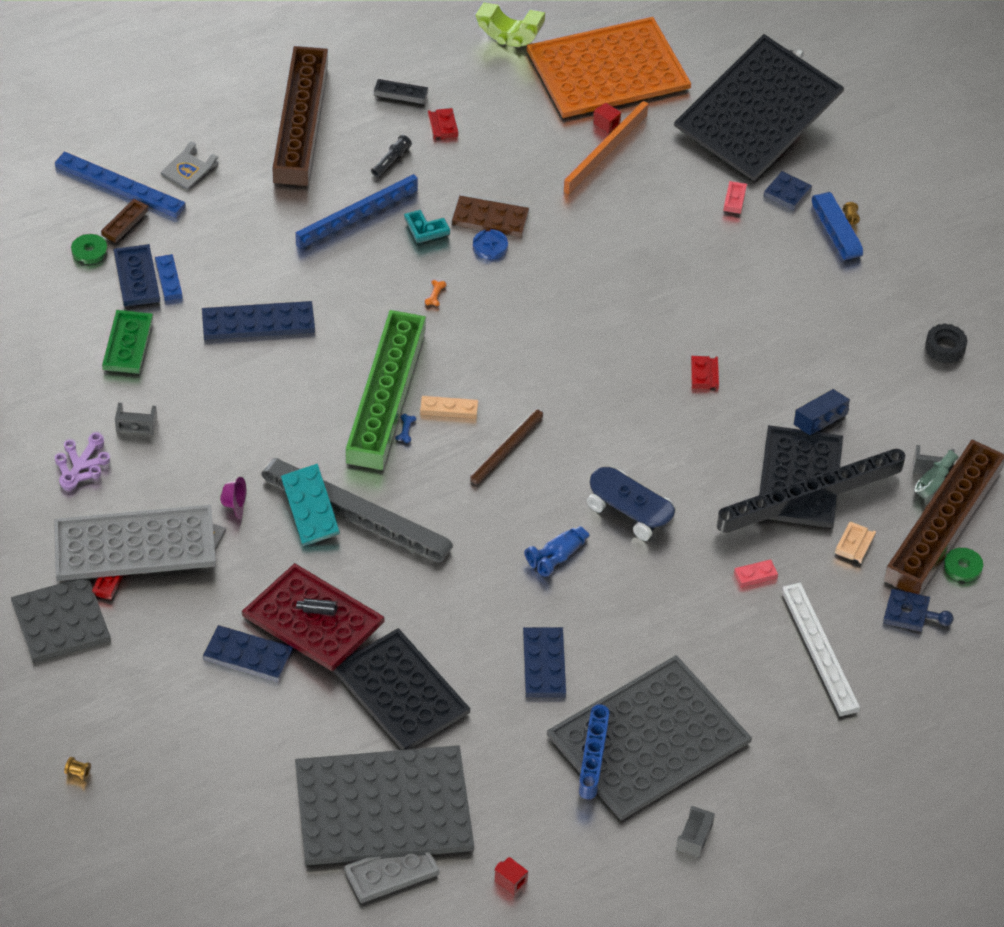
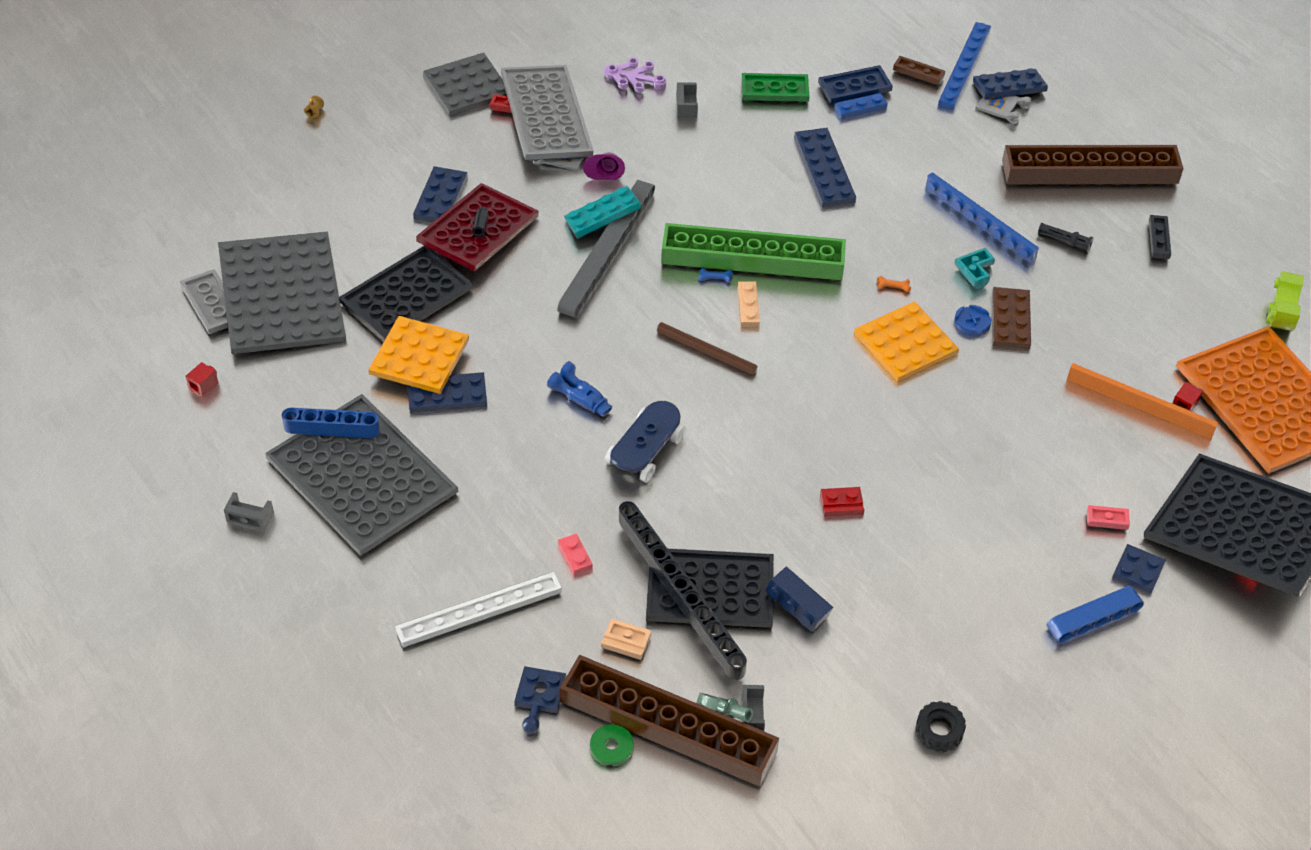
camera: 85 degrees right, 0 degrees up
green tile [71,234,108,264] -> none
red plate [428,108,458,140] -> none
pearl gold bush [842,202,860,225] -> none
none -> light orange plate [368,316,469,394]
none -> light orange plate [854,301,959,382]
none -> dark blue plate [973,68,1048,99]

